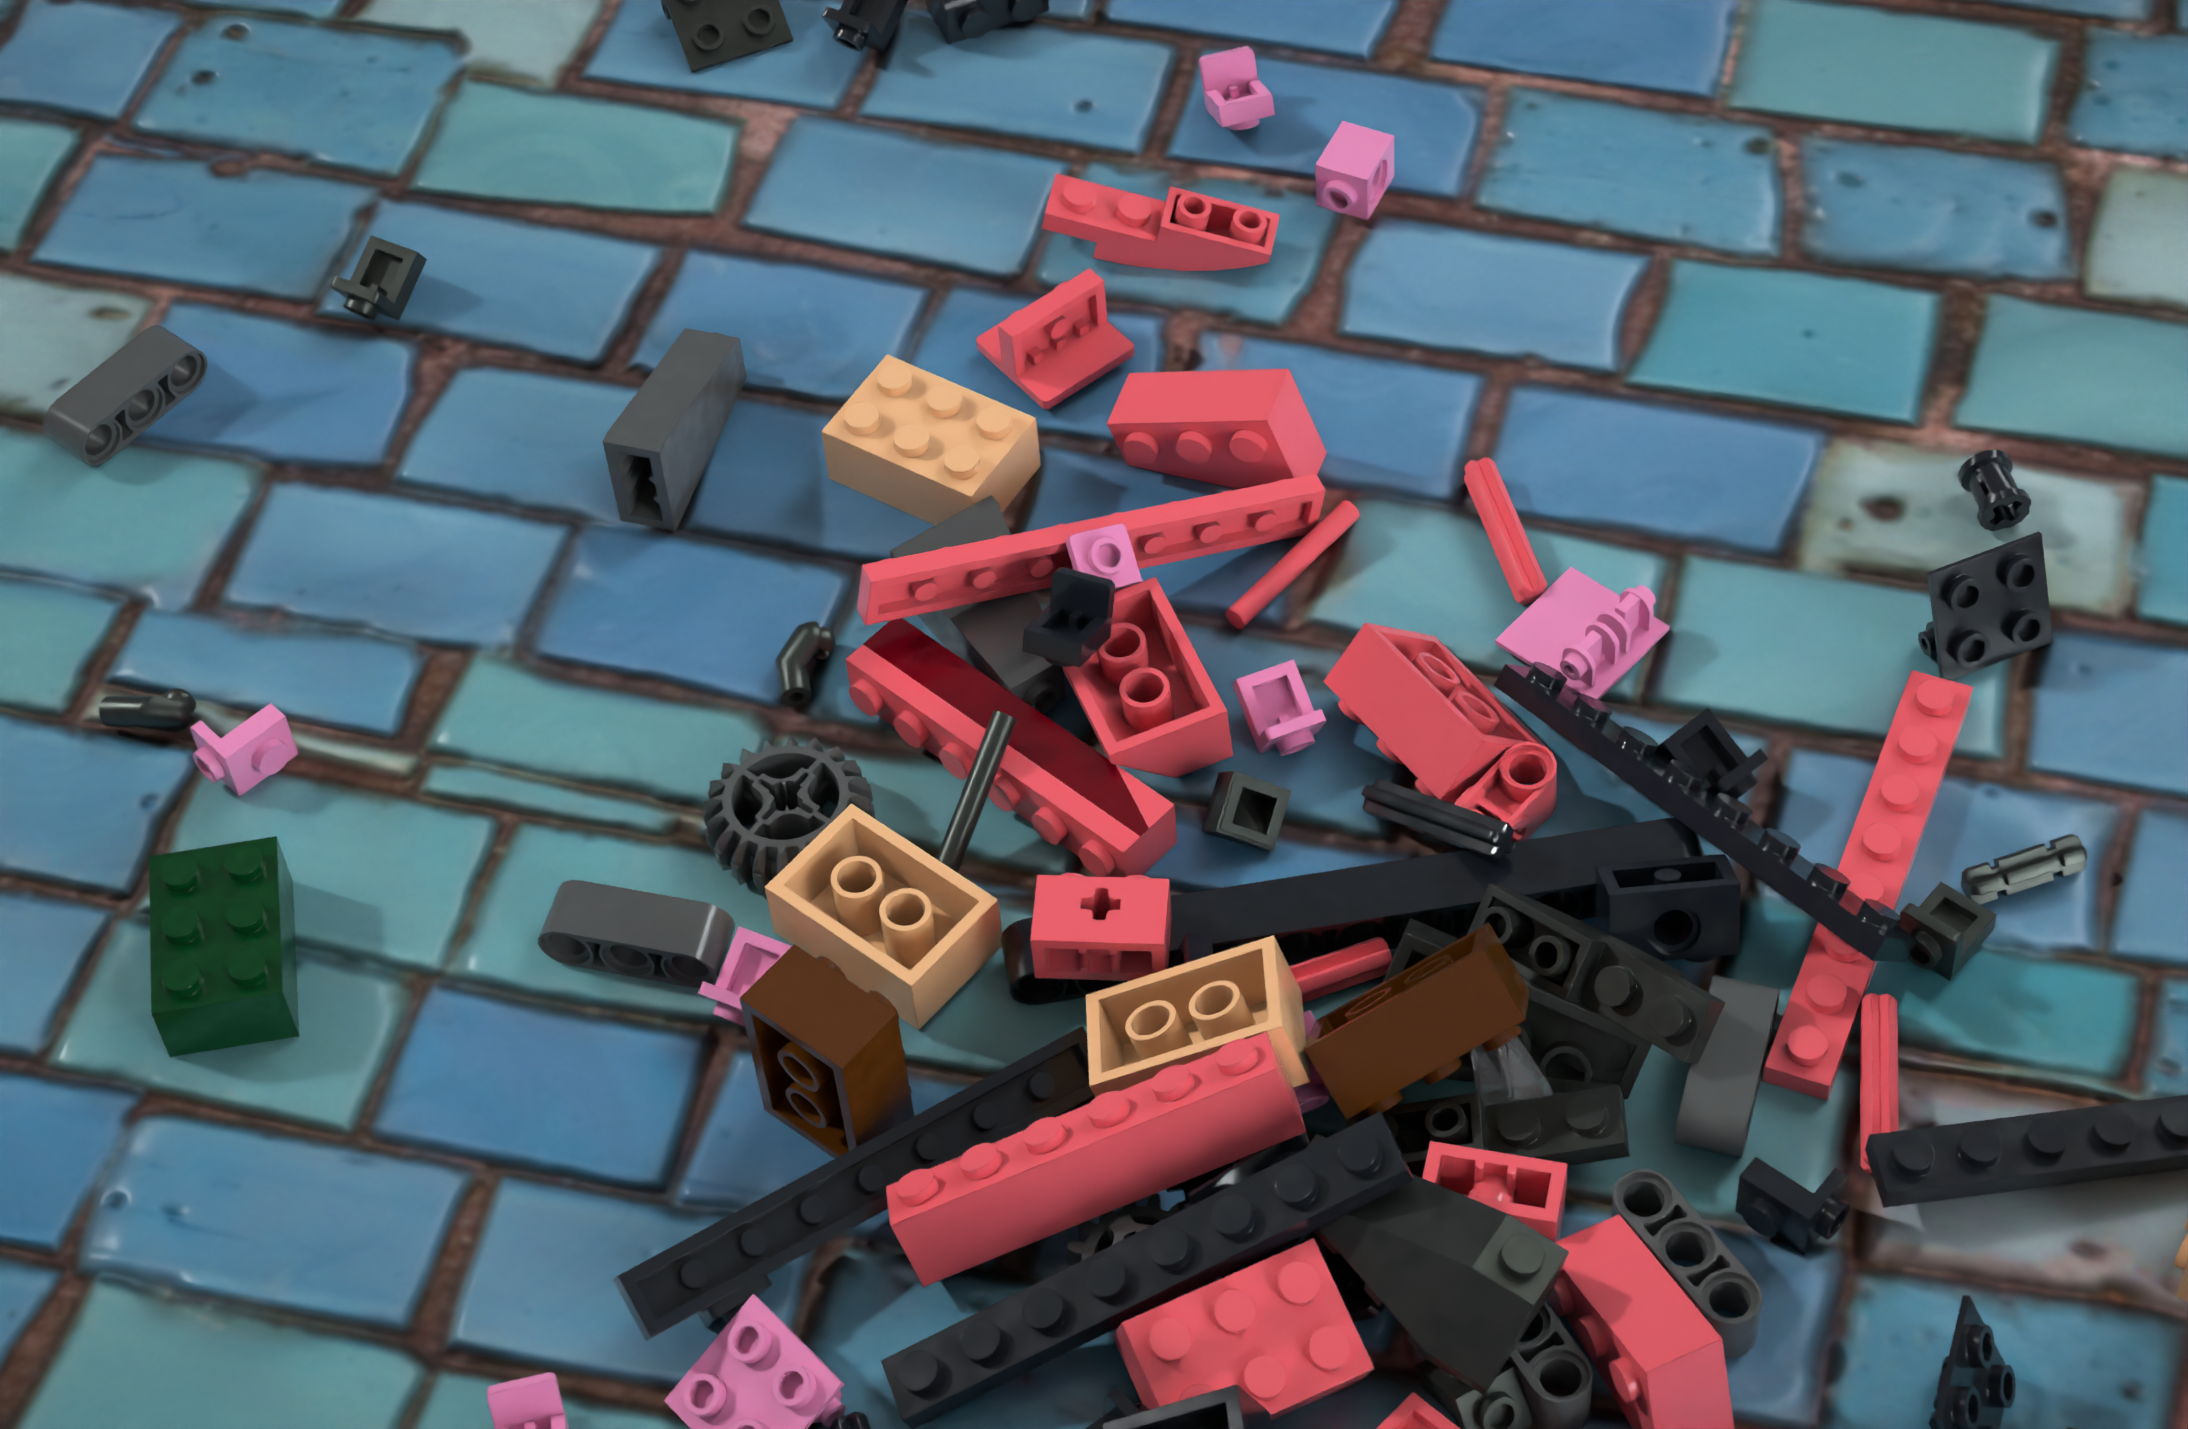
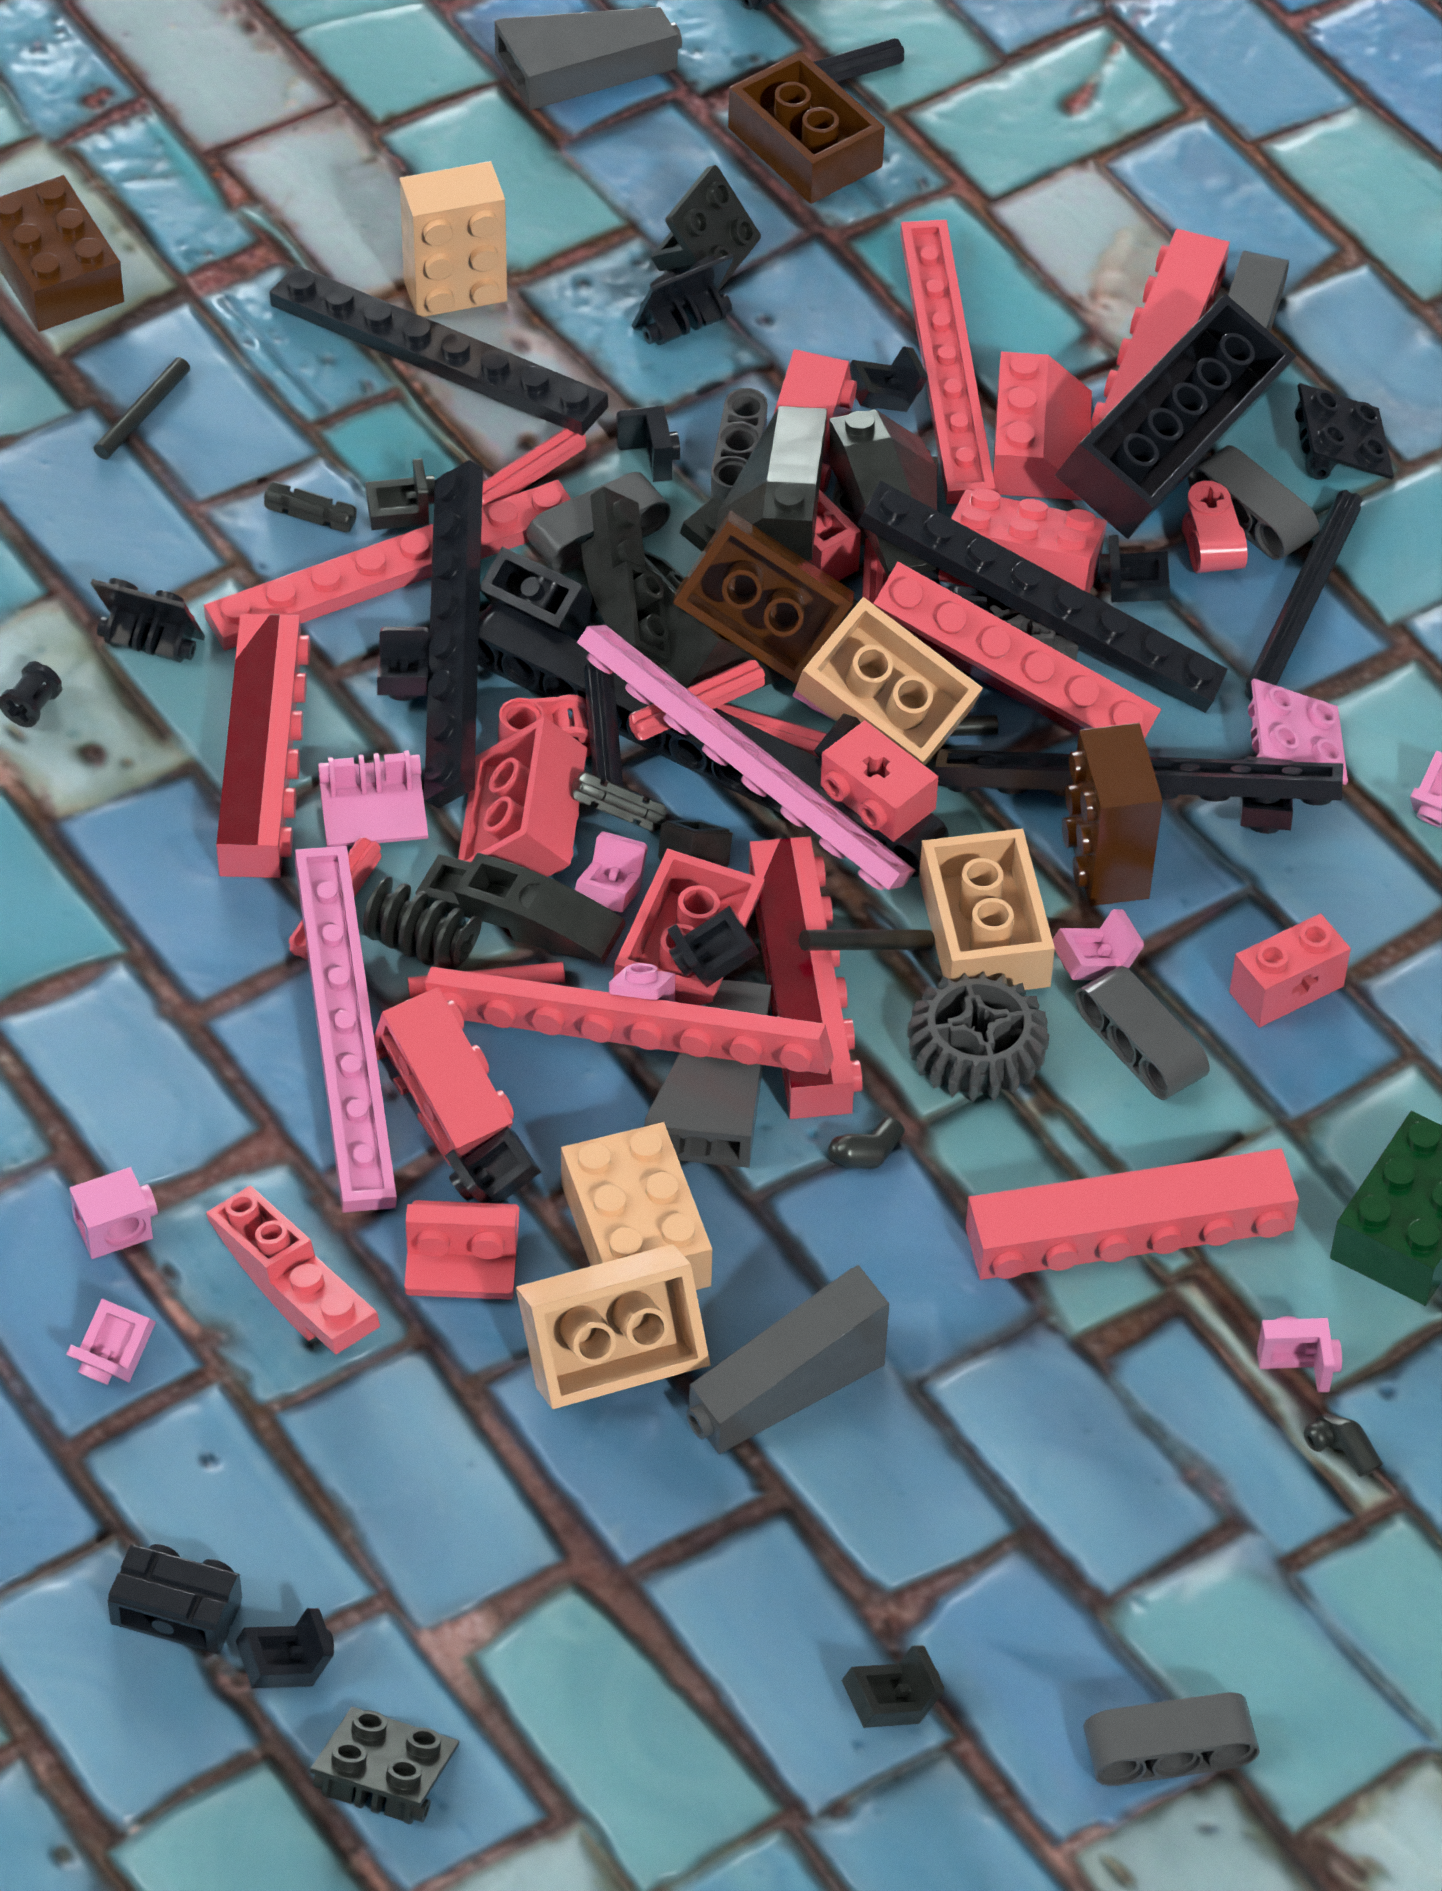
camera: 145 degrees left, 0 degrees up
none -> brick [216,613,310,878]
none -> bright pink plate [295,846,397,1213]
none -> pearl dark grey piece [363,877,482,970]
none -> pearl dark grey slope [415,853,626,964]
none -> black bracket [445,1126,541,1204]
none -> light nougat brick [516,1244,711,1410]
none -> pearl dark grey axle [571,772,667,832]
none -> bright pink plate [577,625,915,890]
none -> coral axle [629,660,765,741]
none -> pearl dark grey wedge [716,406,827,560]
none -> coral brick [965,1148,1299,1280]
none -> coral brick [1229,913,1351,1028]

